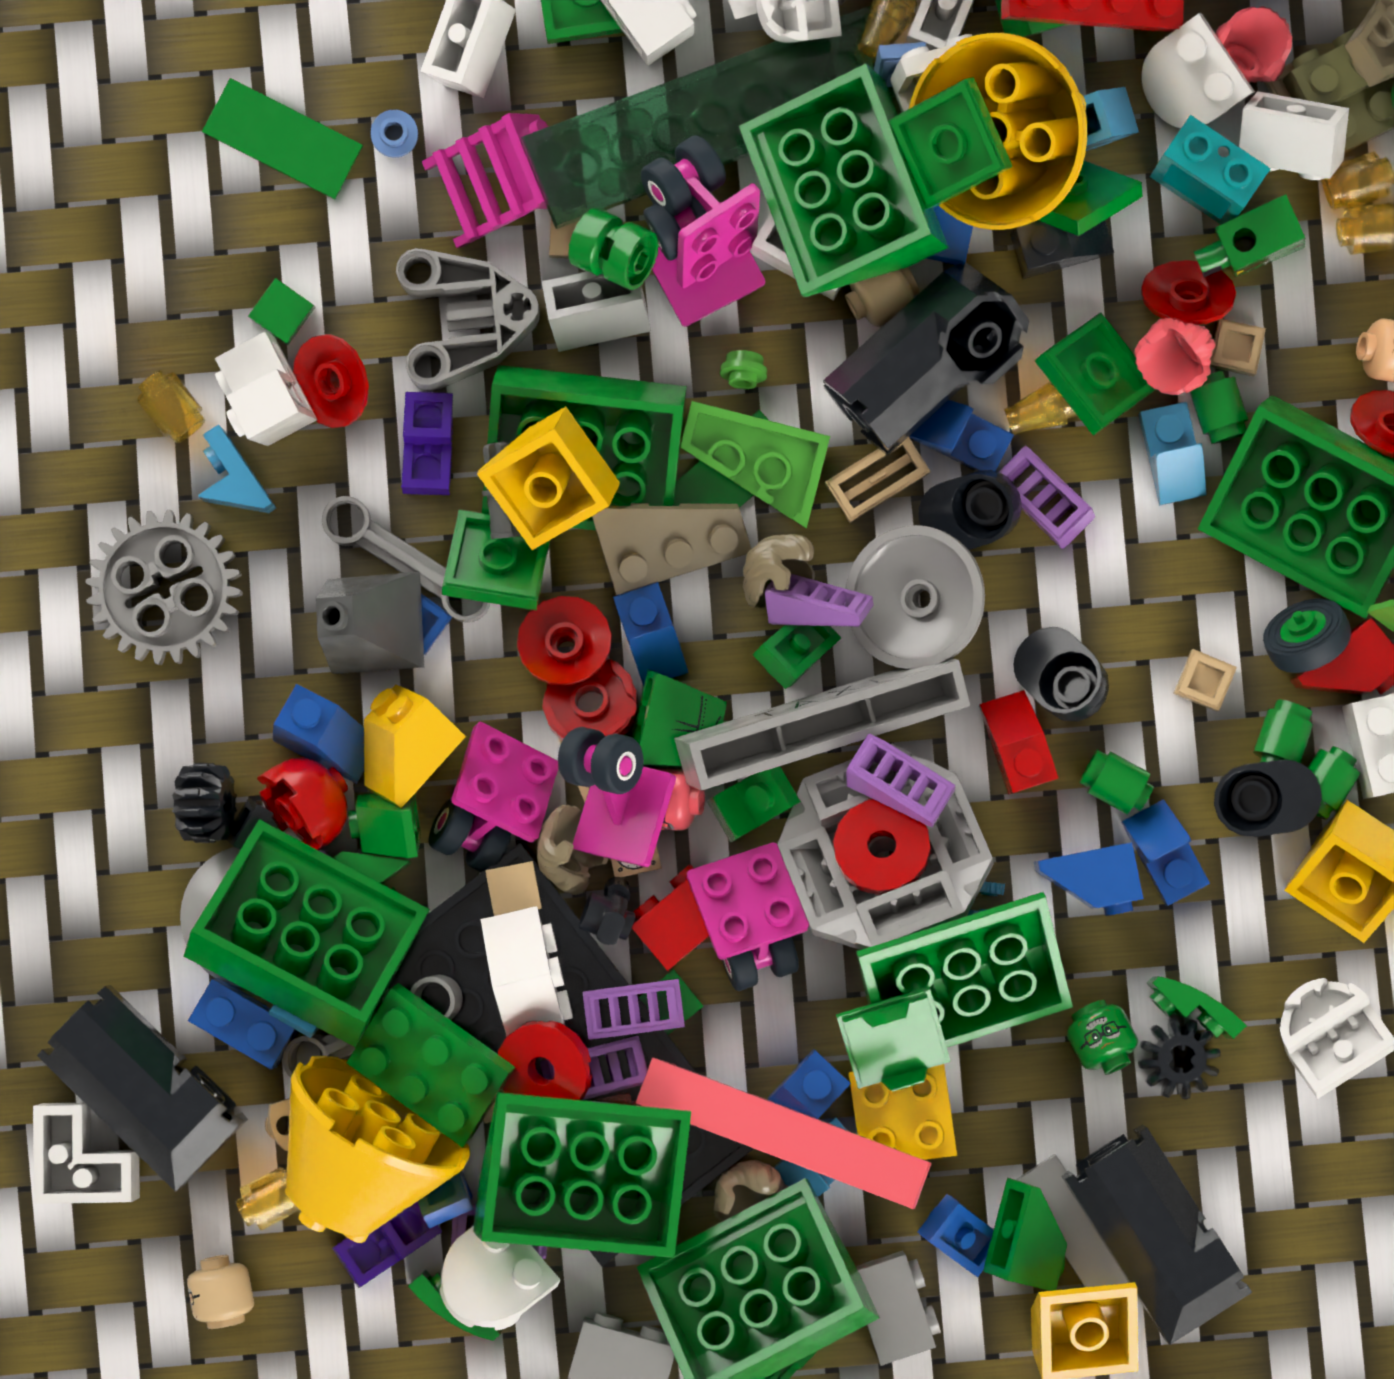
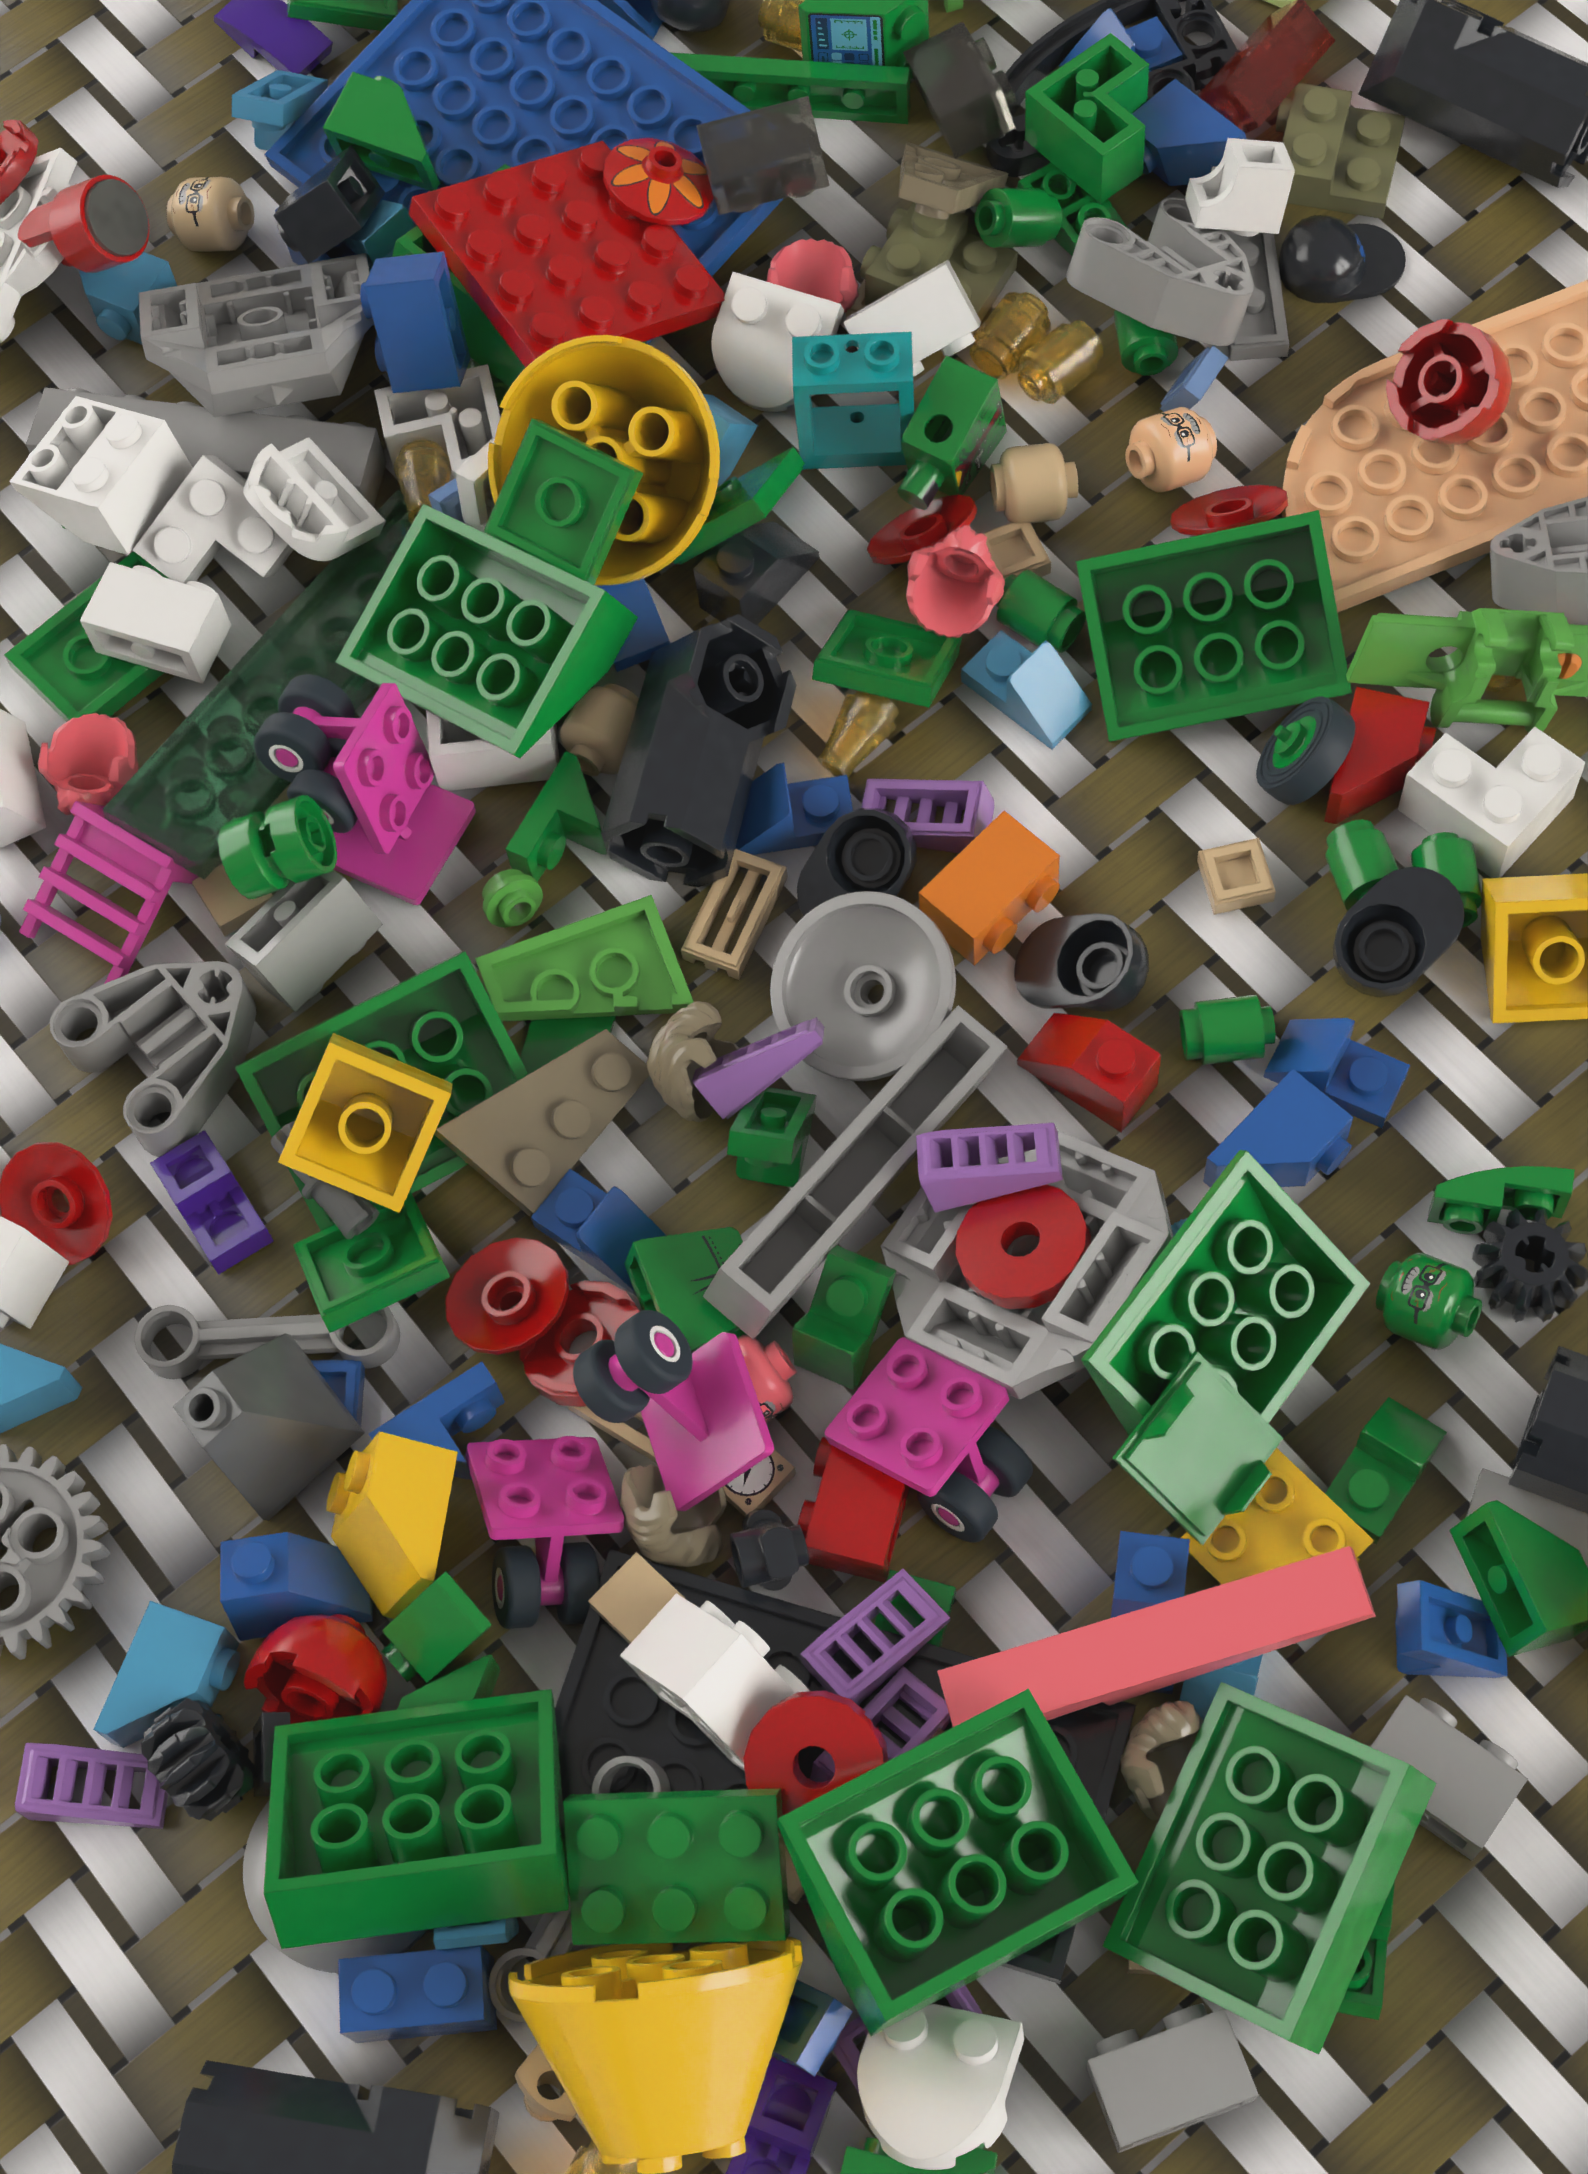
camera: 25 degrees left, 20 degrees down
none -> medium lavender slope [15,1743,168,1829]
none -> coral hair [38,713,139,816]
none -> dark azure slope [93,1601,240,1748]
none -> blue slope [368,1362,505,1480]
none -> green slope [505,751,607,882]
none -> orange brick [918,810,1060,966]
none -> tan head [990,443,1078,523]
none -> green slope [1325,1397,1447,1545]

